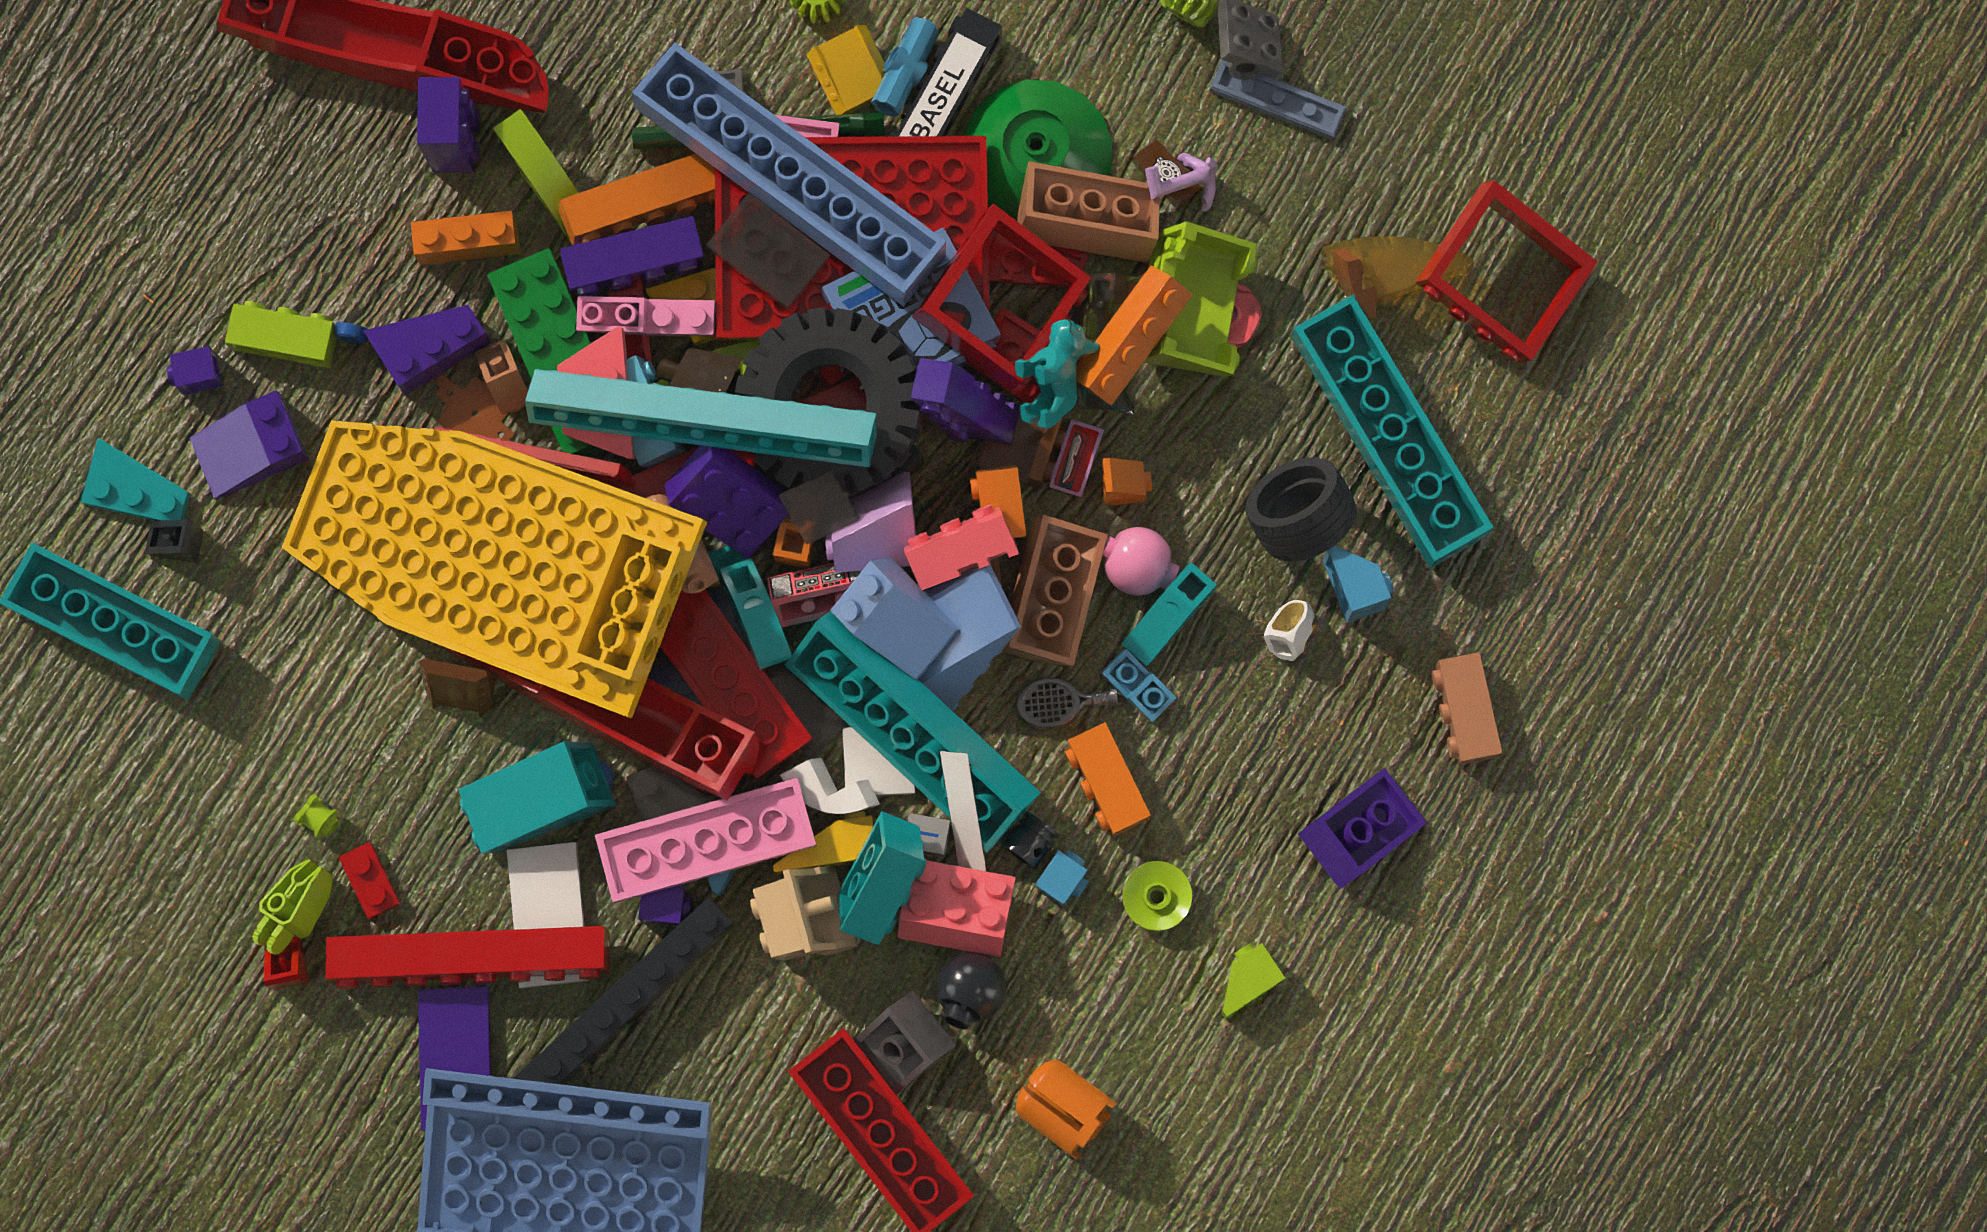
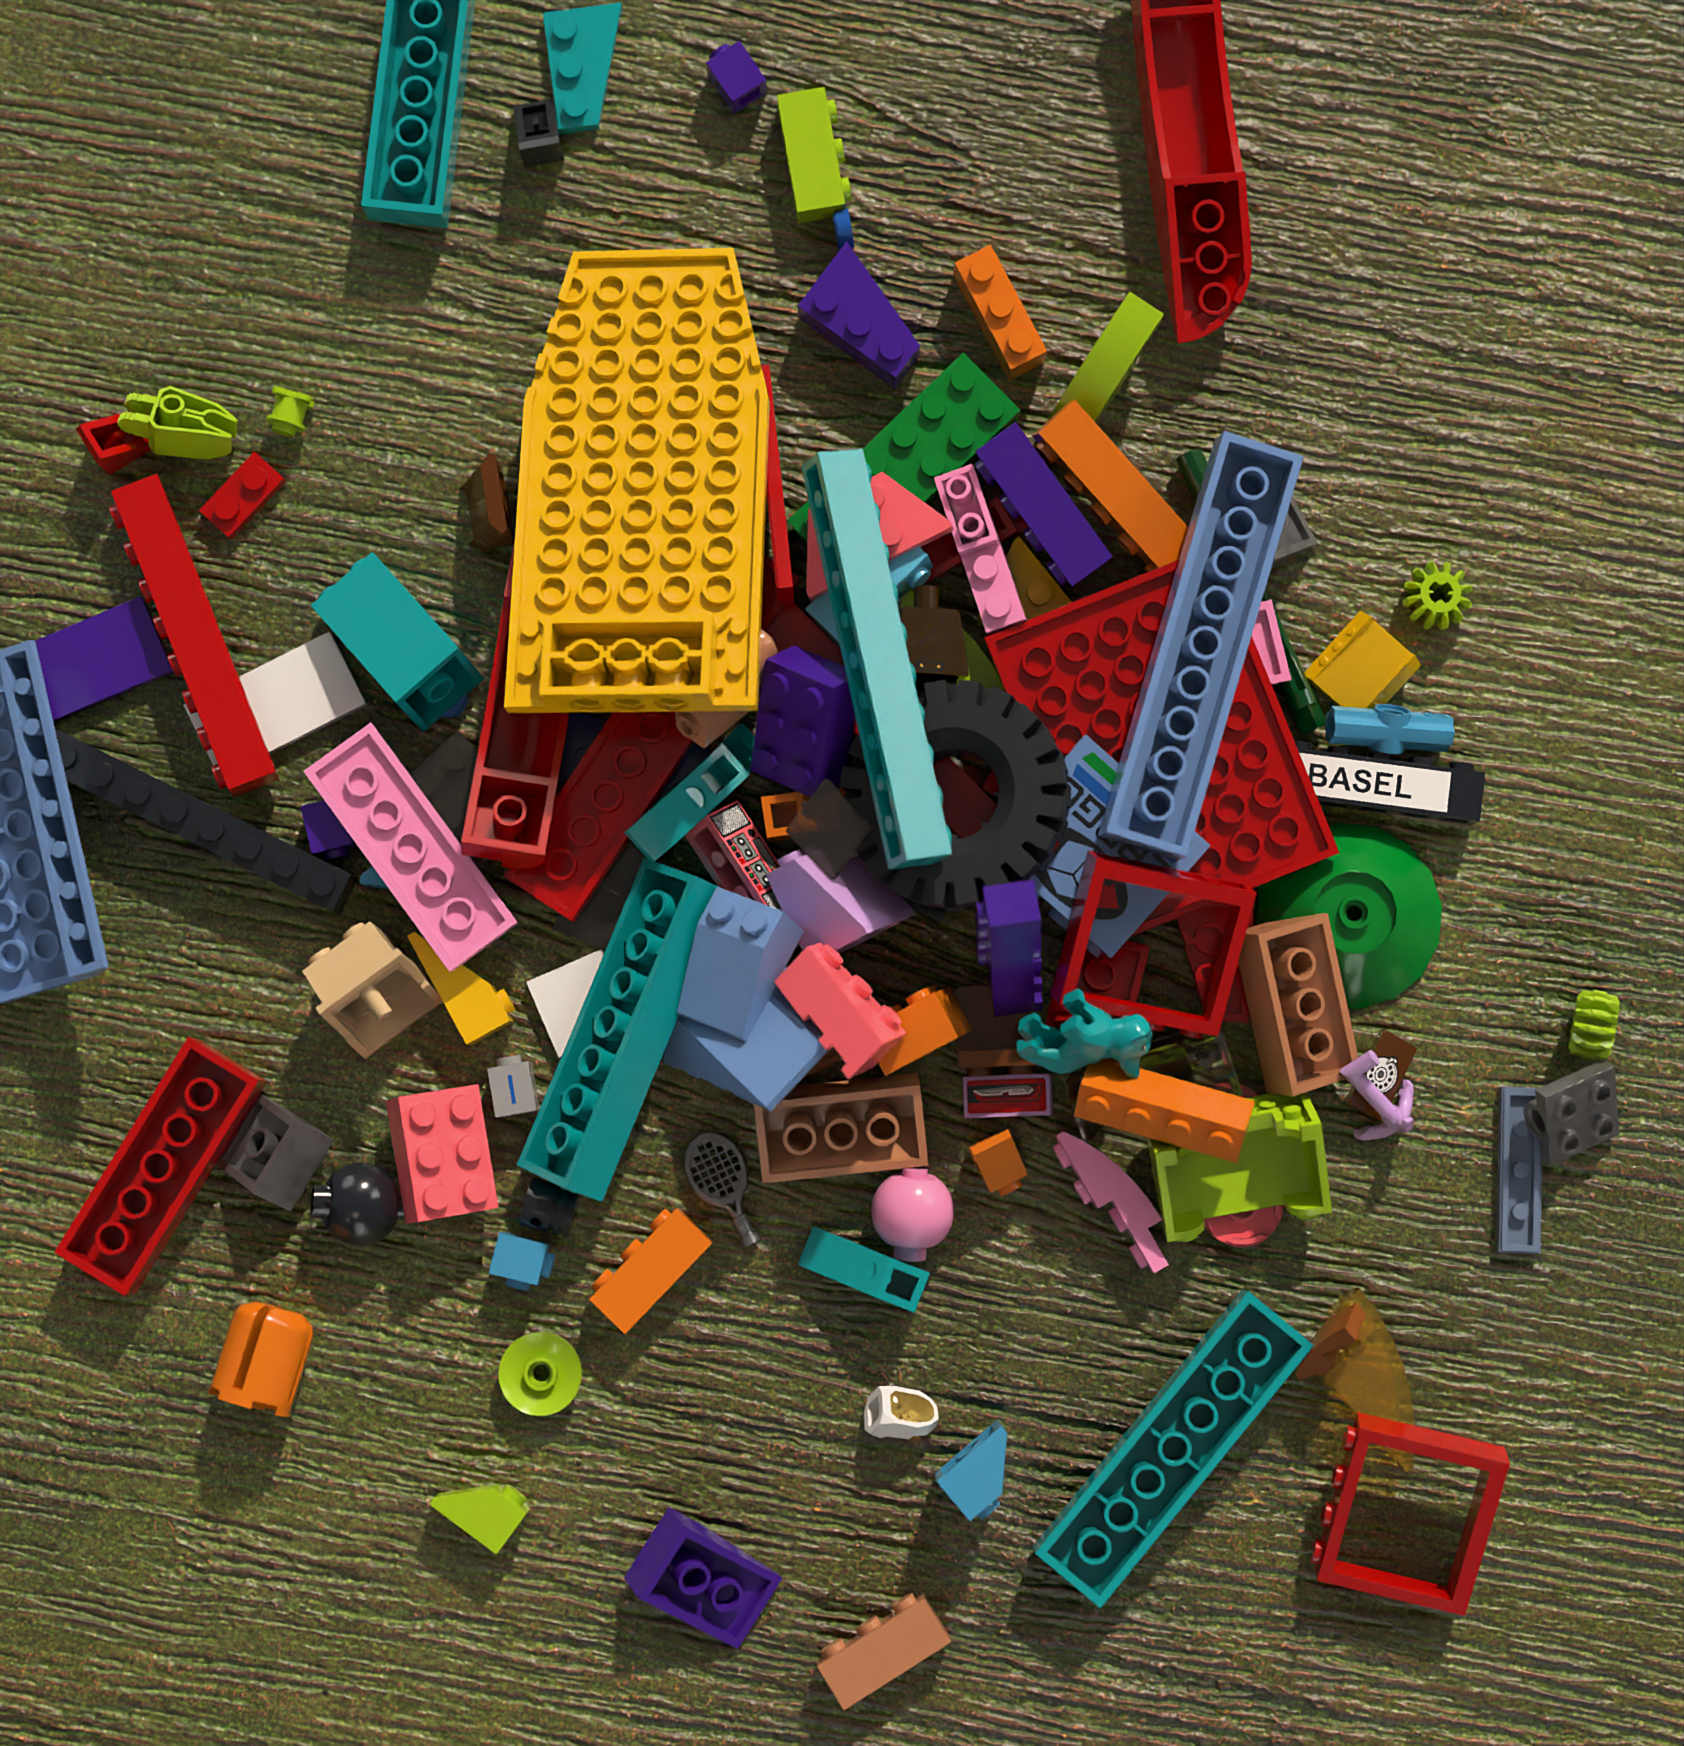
camera: 65 degrees right, 5 degrees up
slope [190,390,310,500] -> none
dark purple brick [417,77,480,173] -> none
dark orange piece [435,374,515,442] -> none
nougat slope [474,339,528,415] -> none
clear smoke plate [707,192,830,310] -> none
white brick [780,758,880,814] -> none
teal brick [837,811,927,945] -> none
white sticker [940,751,986,871] -> none
dark azure slope [1100,649,1176,722] -> none
black tyre [1245,457,1357,562] -> none
none -> bright pink slope [1052,1132,1169,1273]

